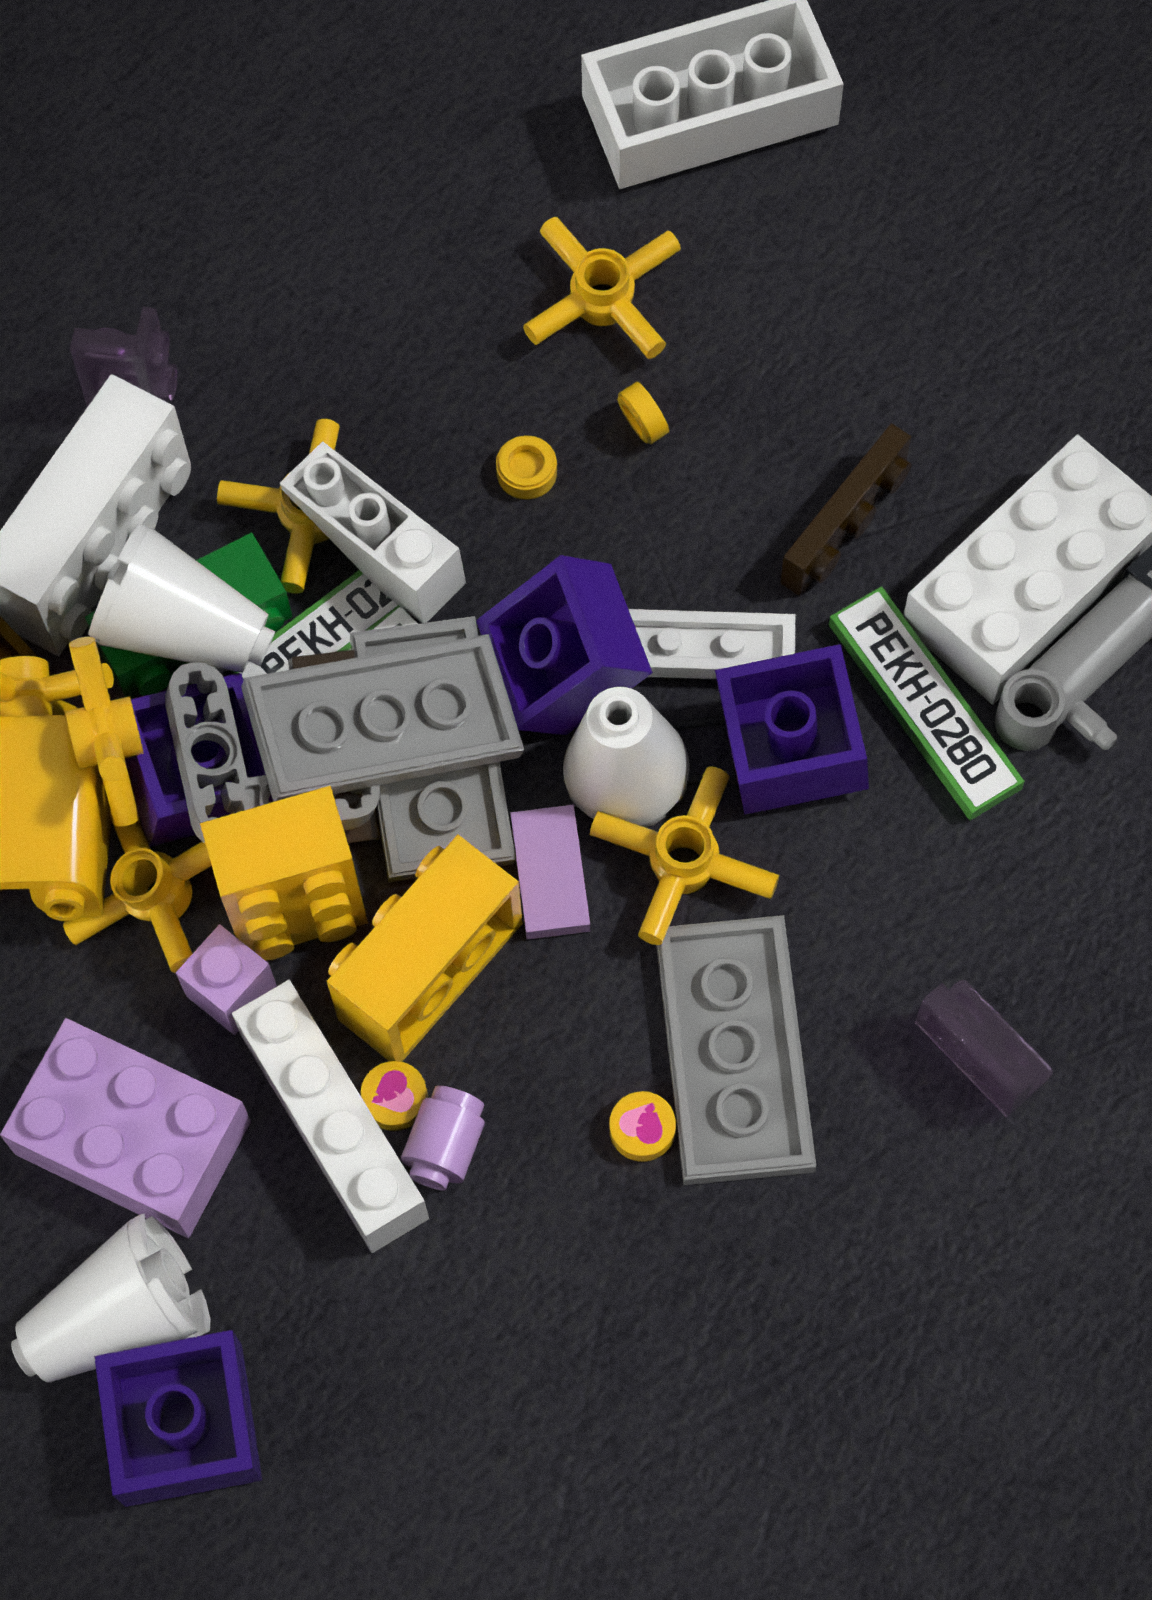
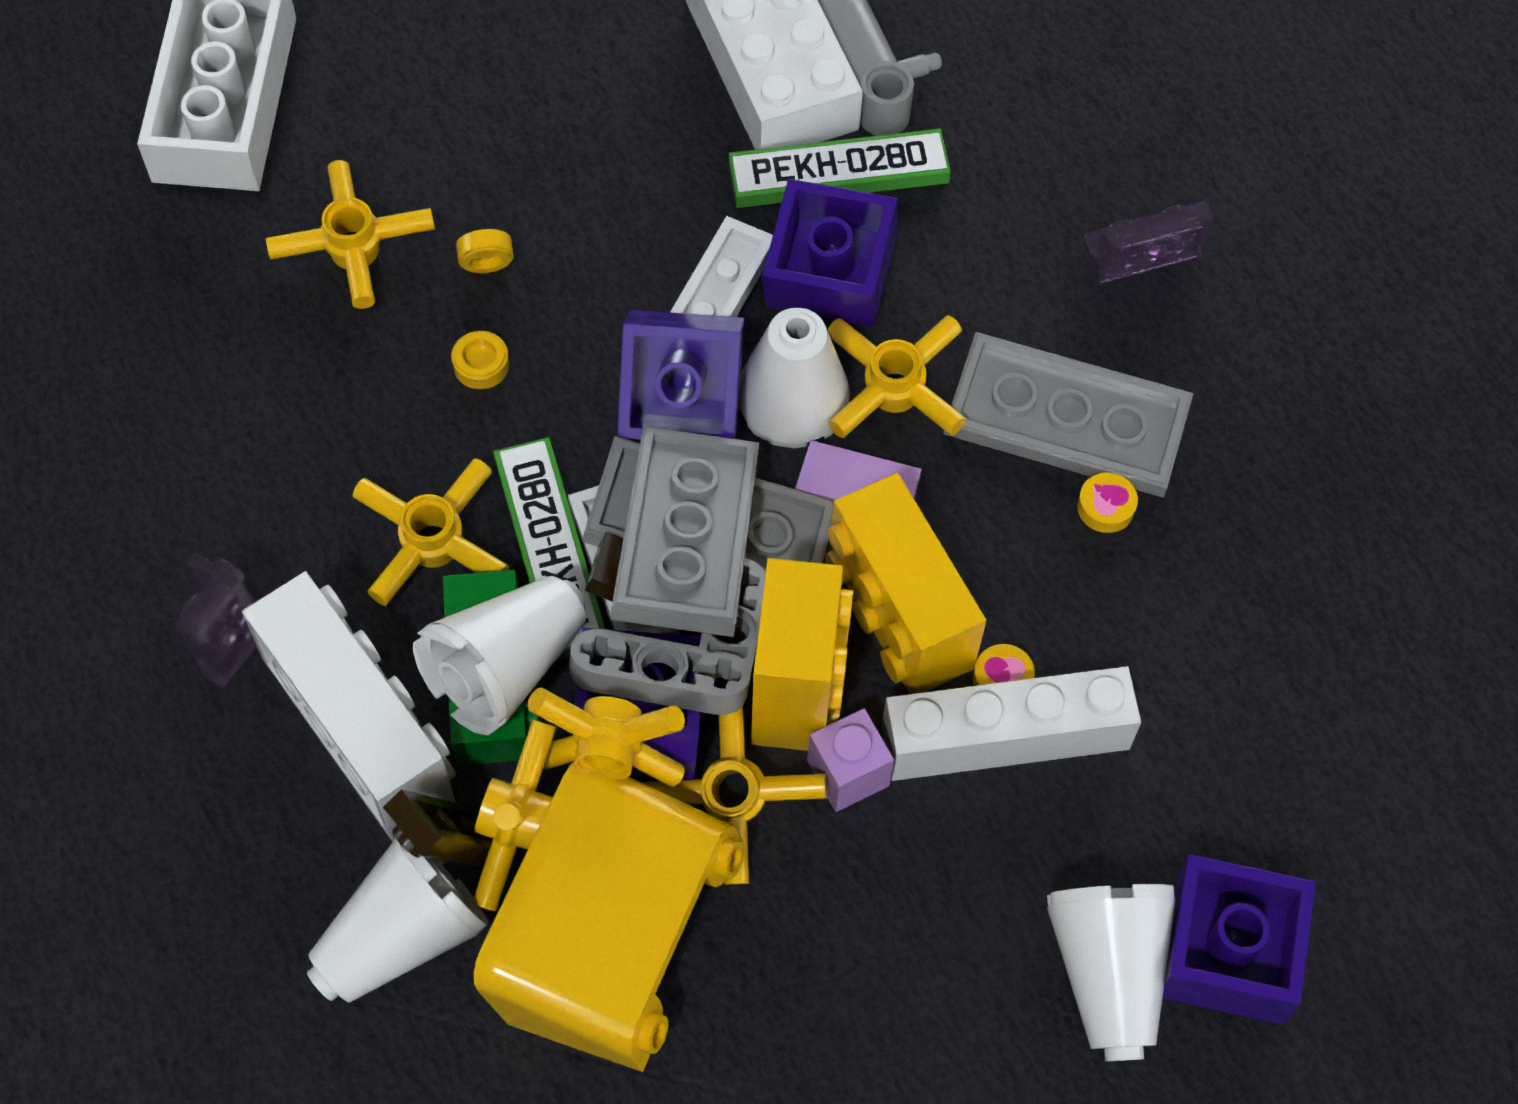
camera: 70 degrees left, 5 degrees down
lavender brick [0,1018,251,1239] -> none
white slope [280,441,466,623] -> none
lavender brick [401,1086,485,1190] -> none
dark brown plate [780,423,912,596] -> none

